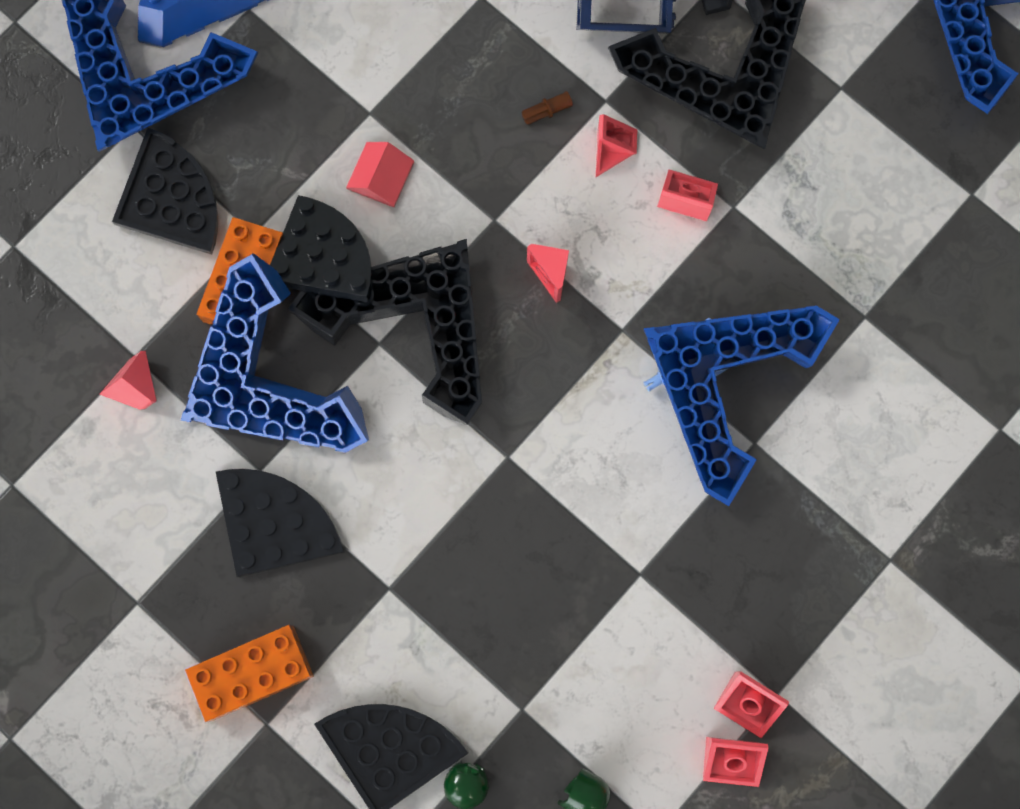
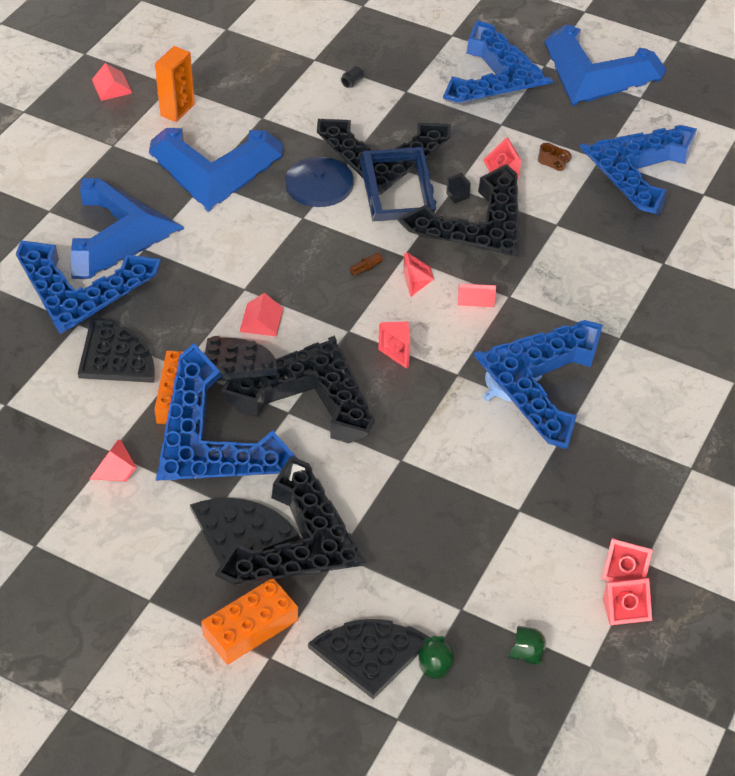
camera: 15 degrees left, 30 degrees down
none -> black wedge [215,456,367,585]

